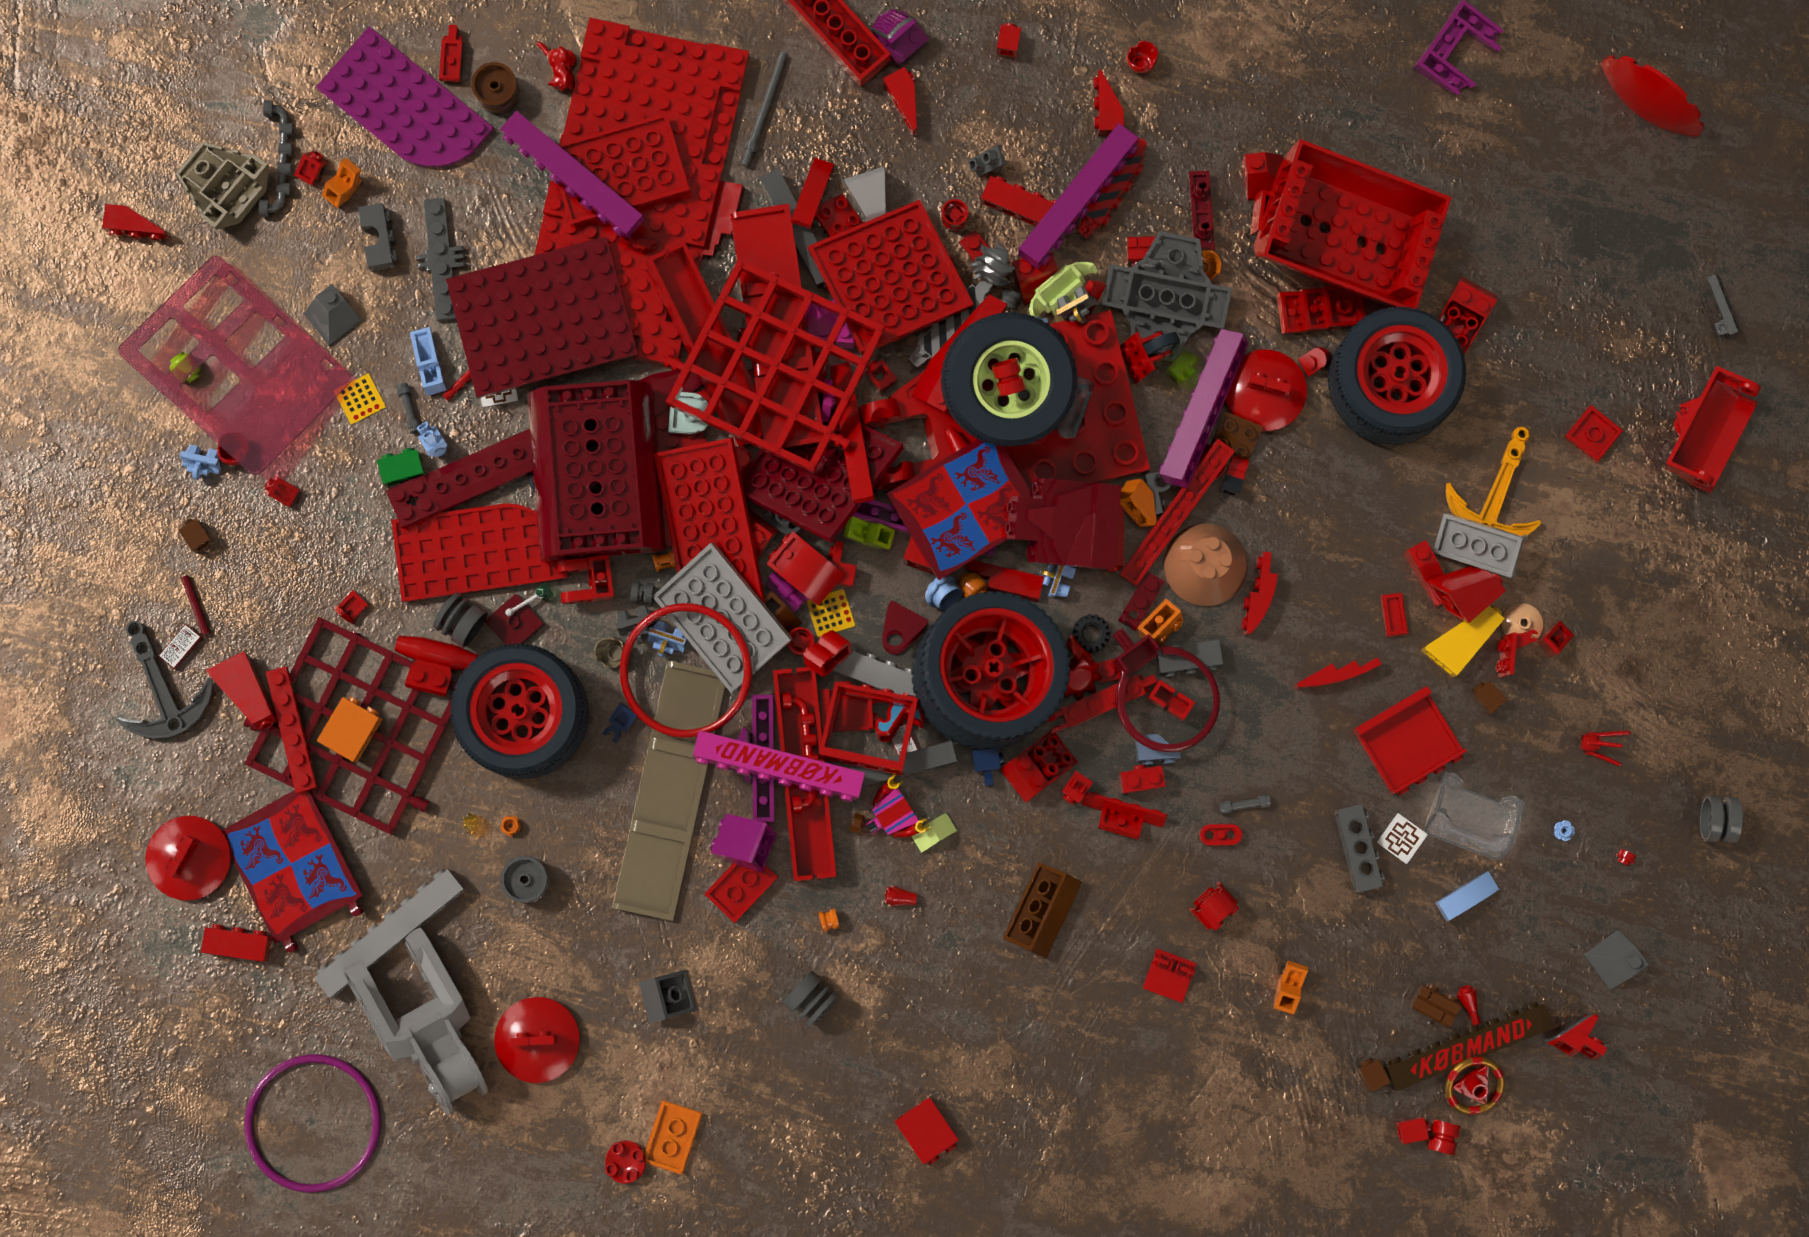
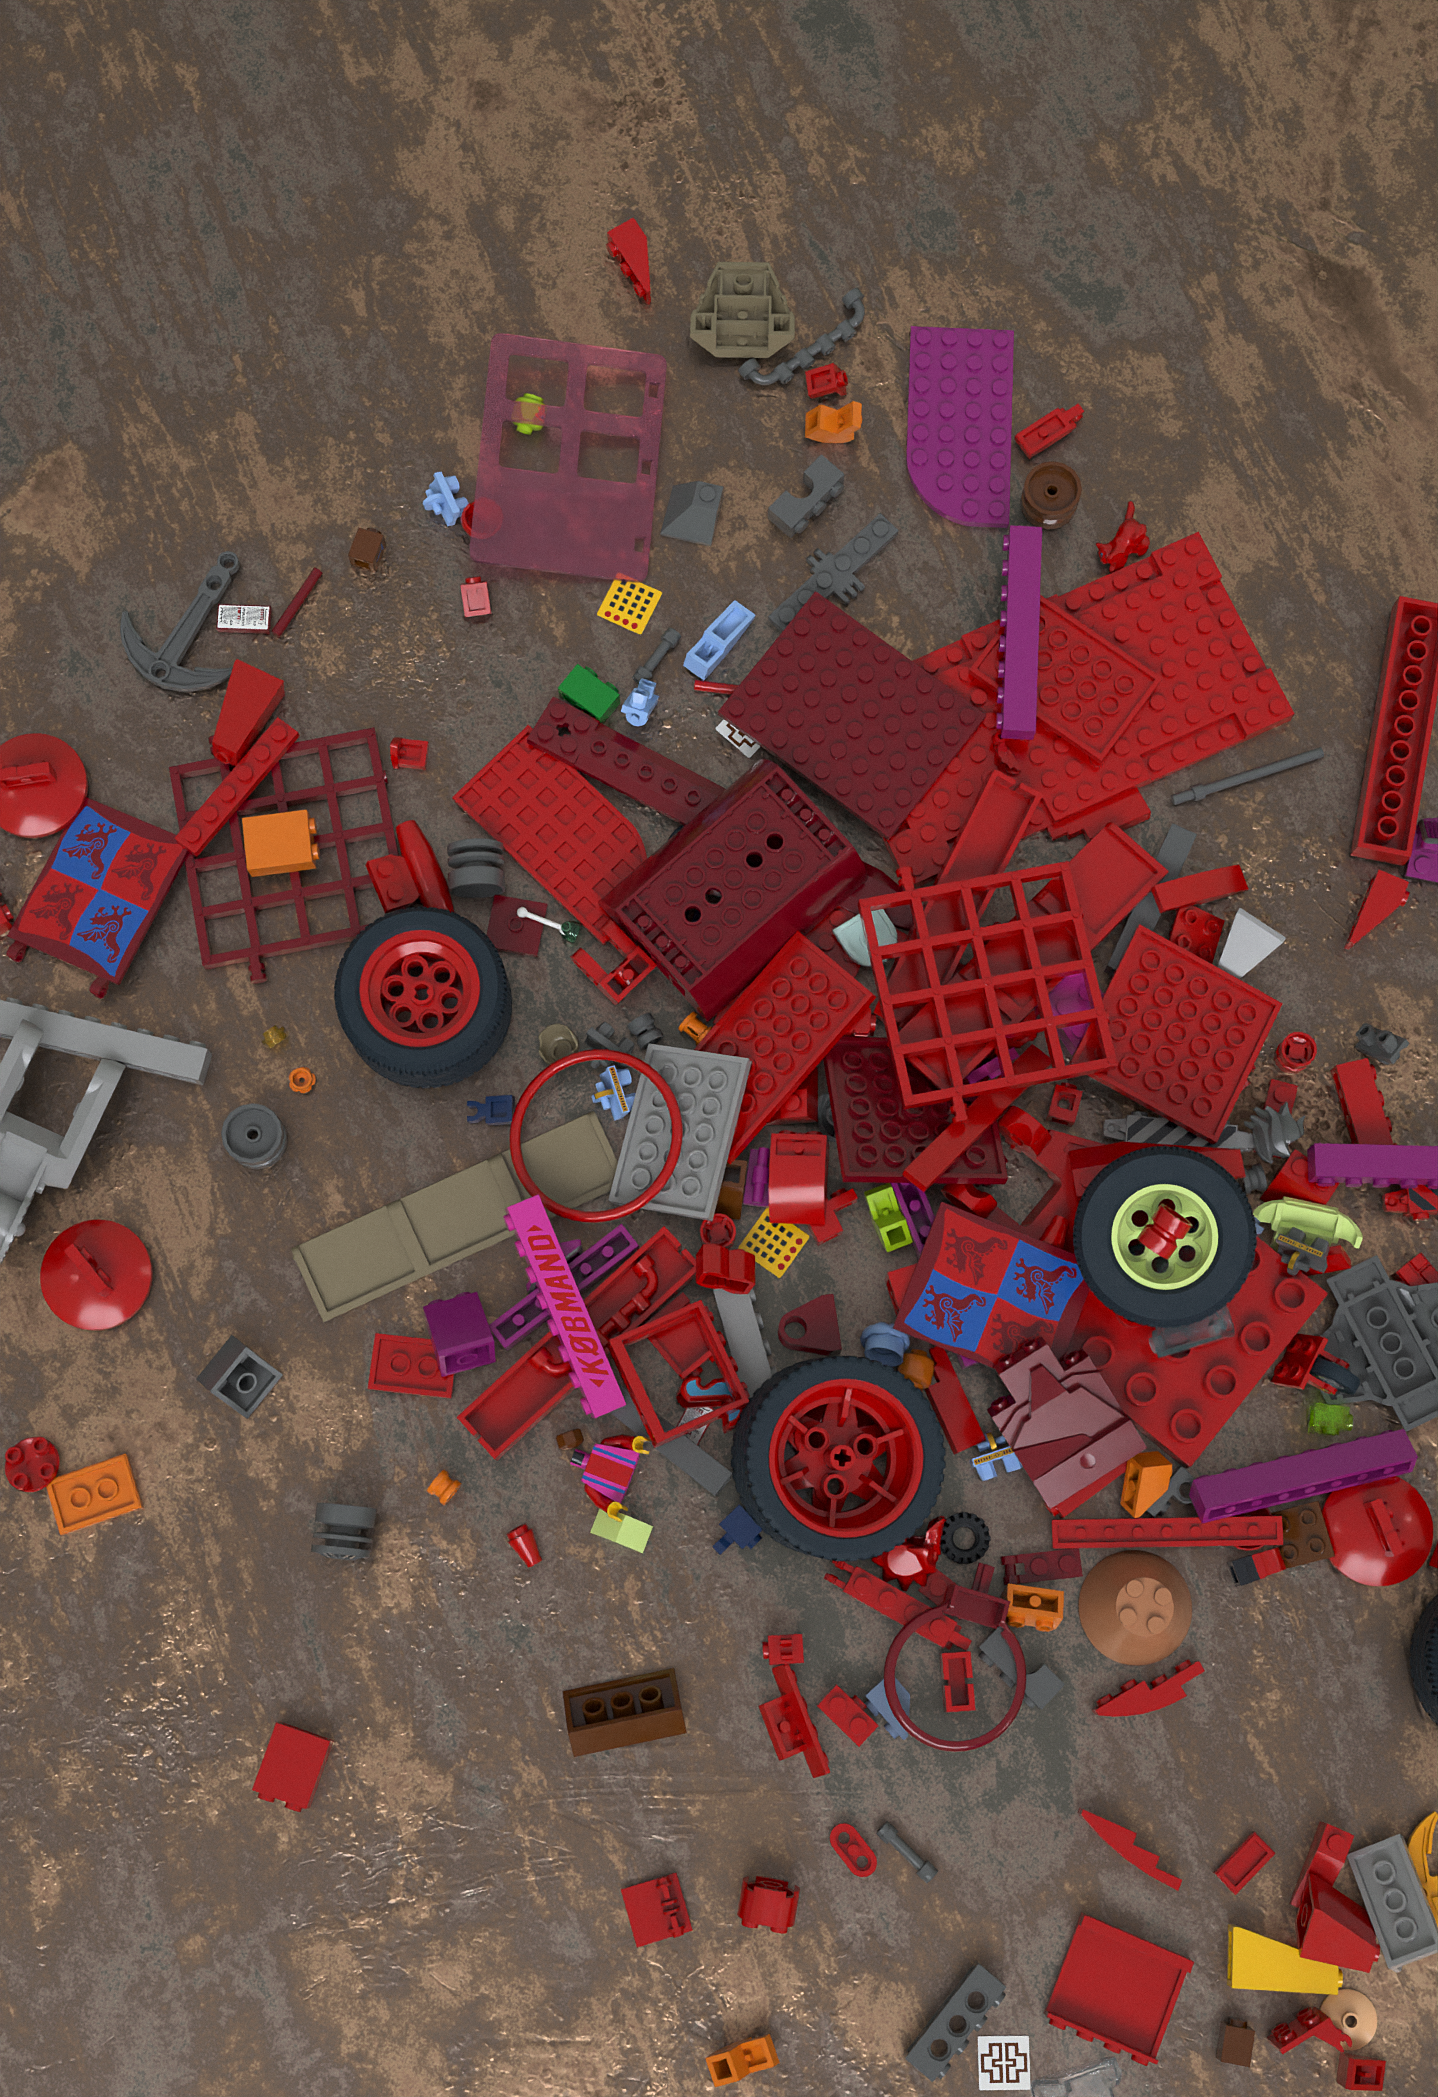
camera: 55 degrees right, 5 degrees down
red slope [1000,731,1078,803] -> none

